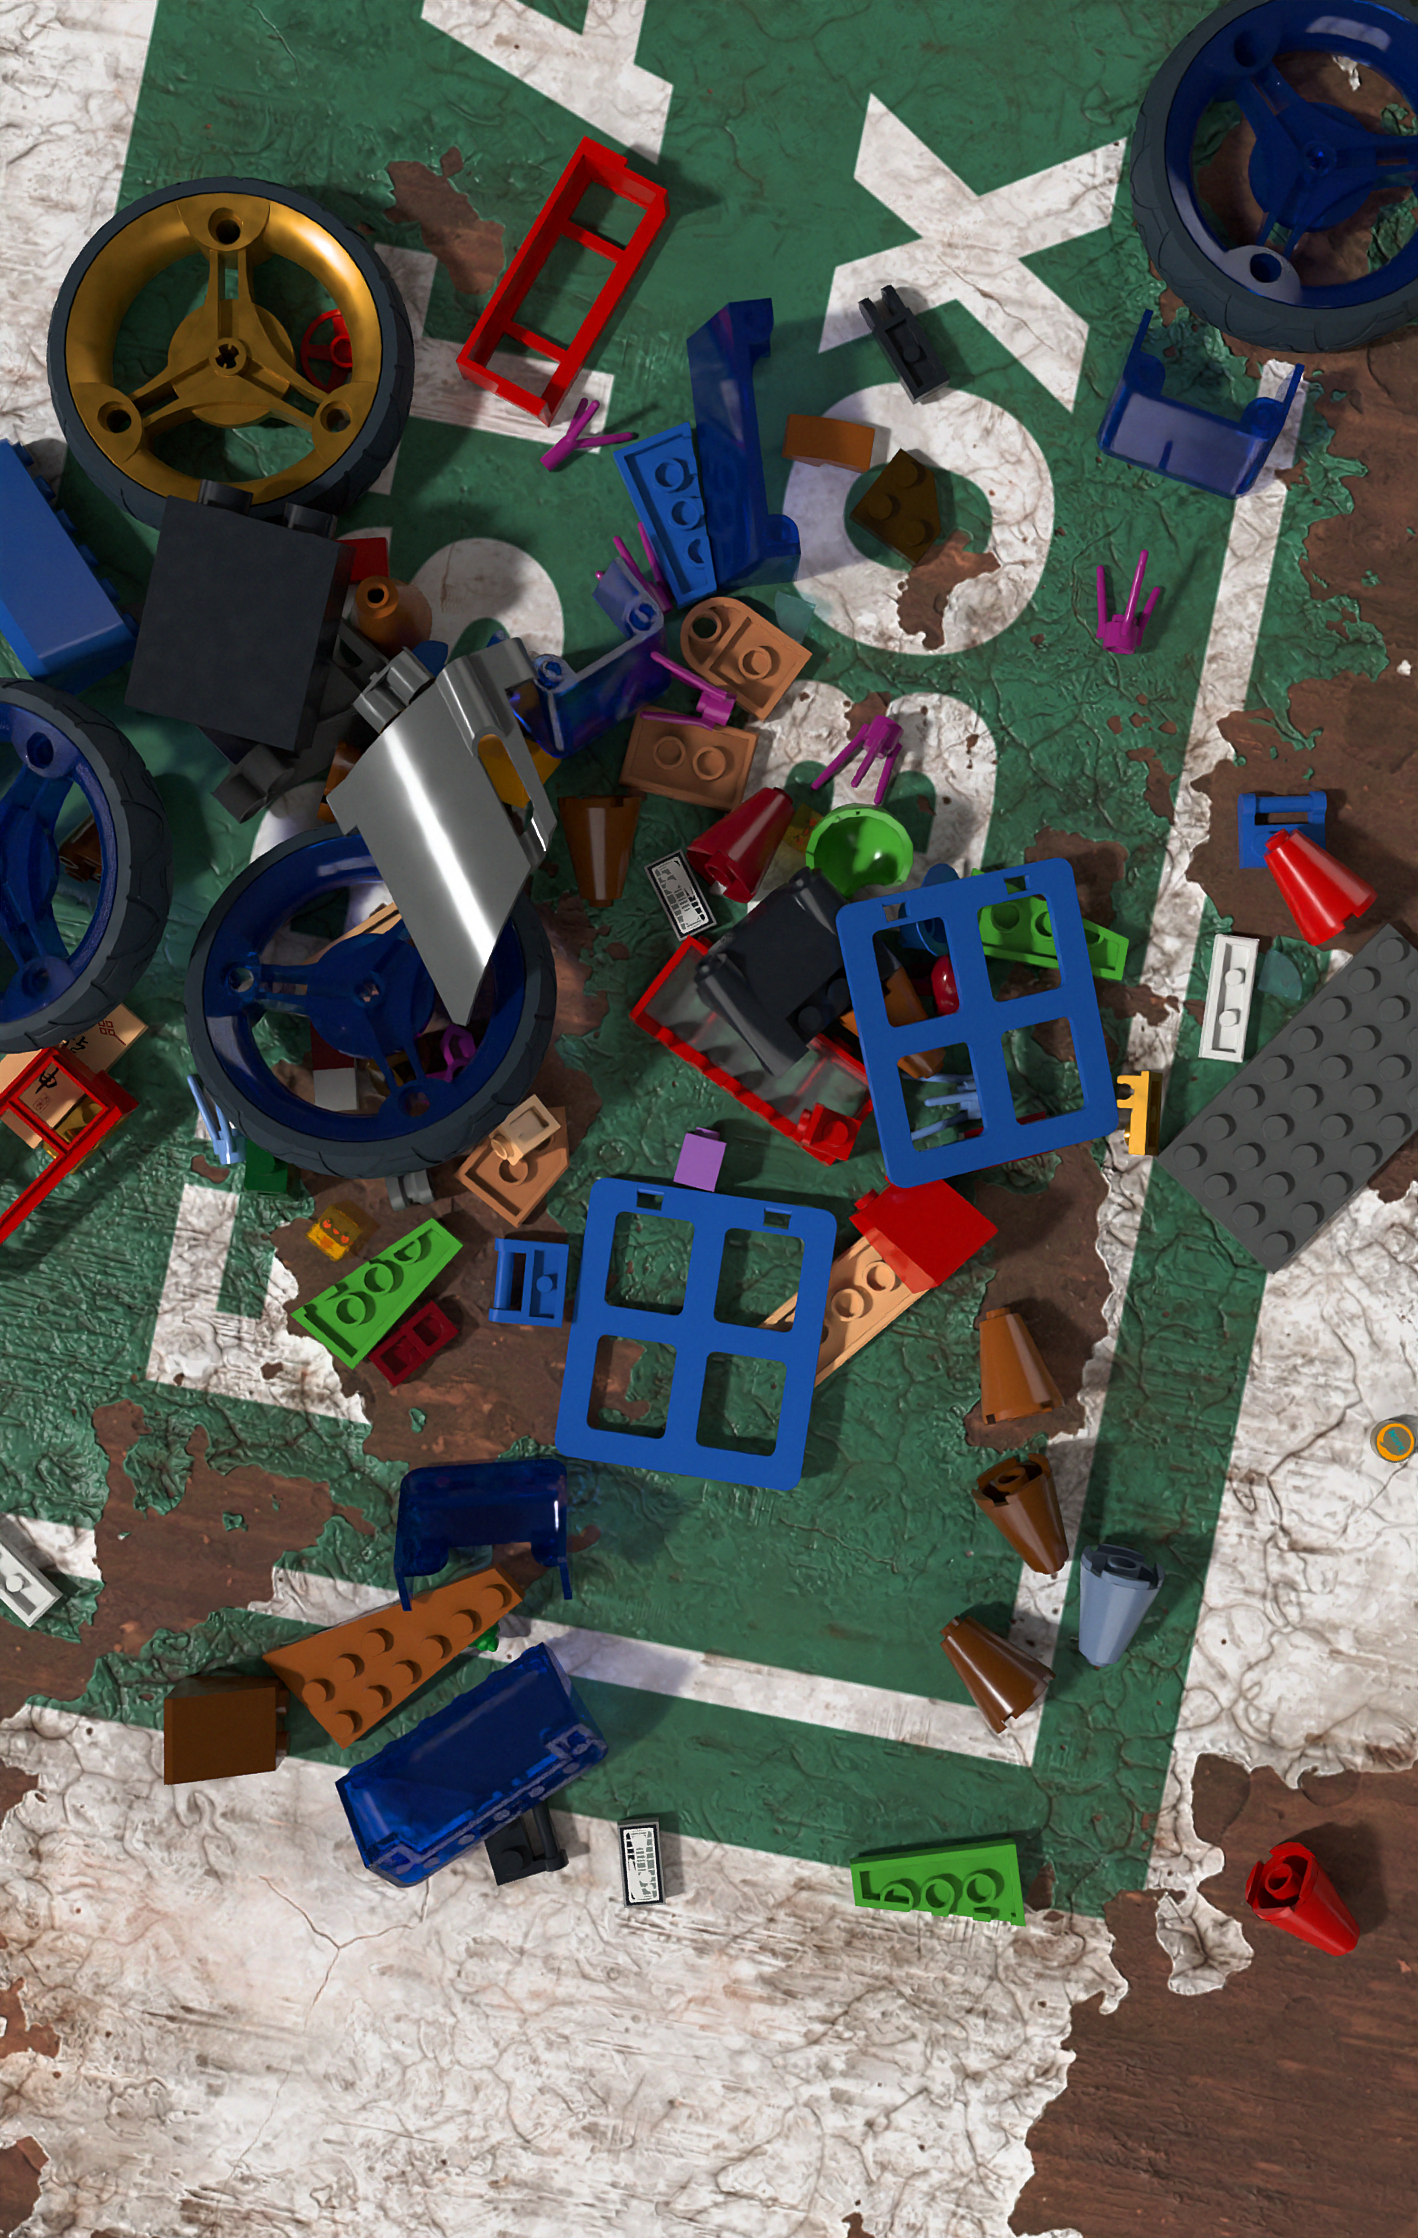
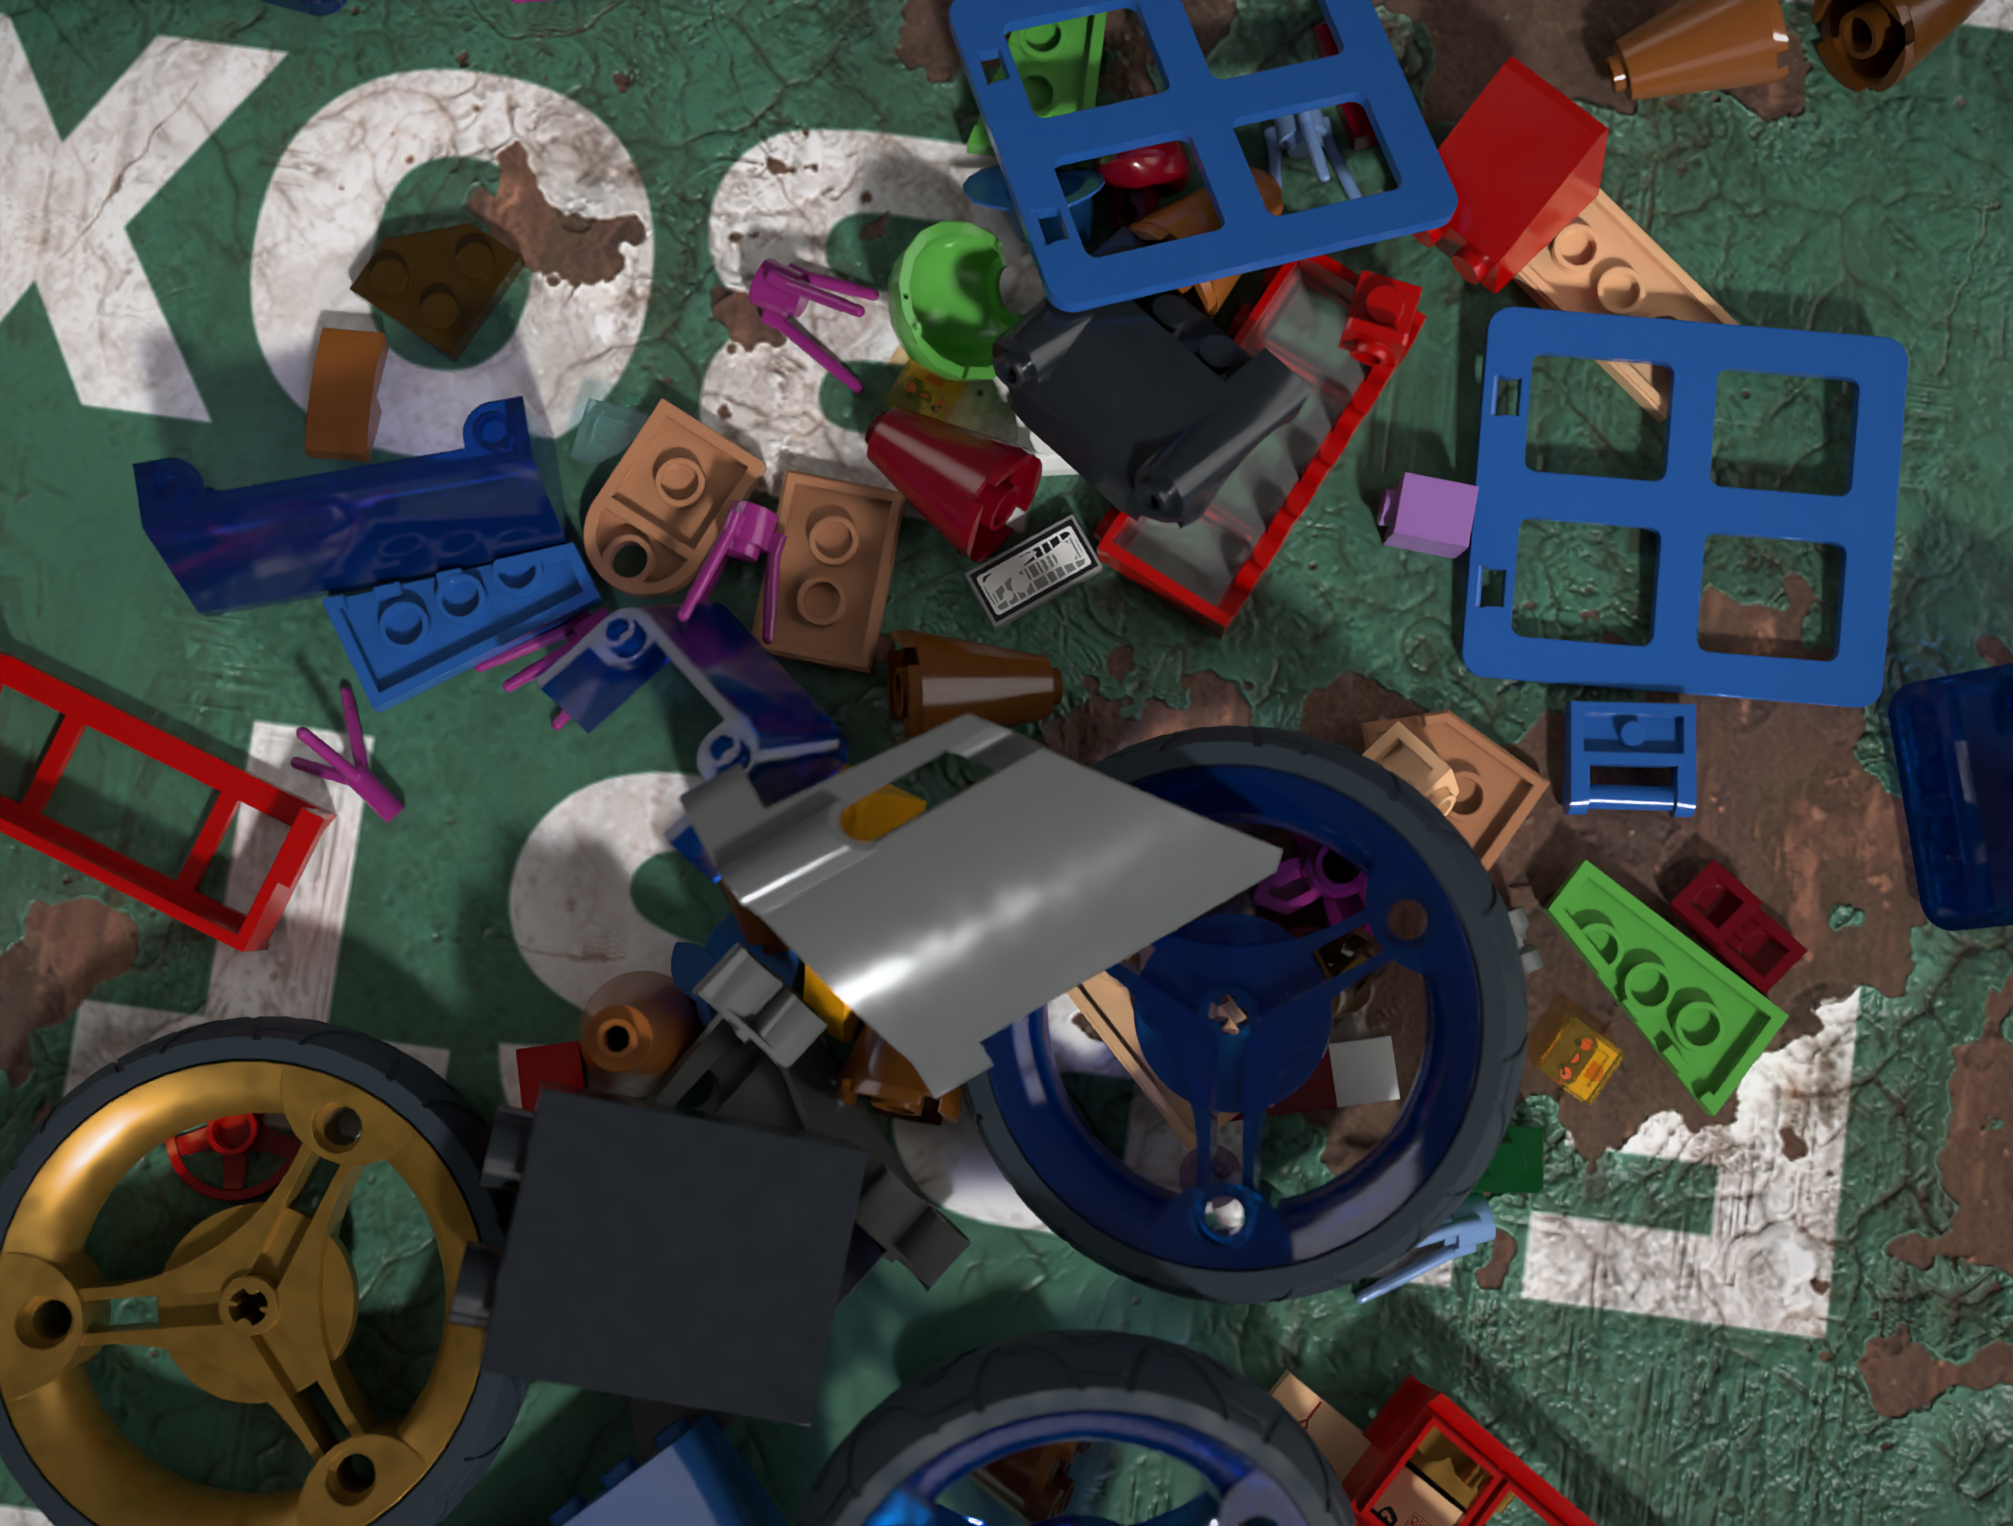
camera: 100 degrees left, 5 degrees down
black hinge [858,285,951,405] -> none

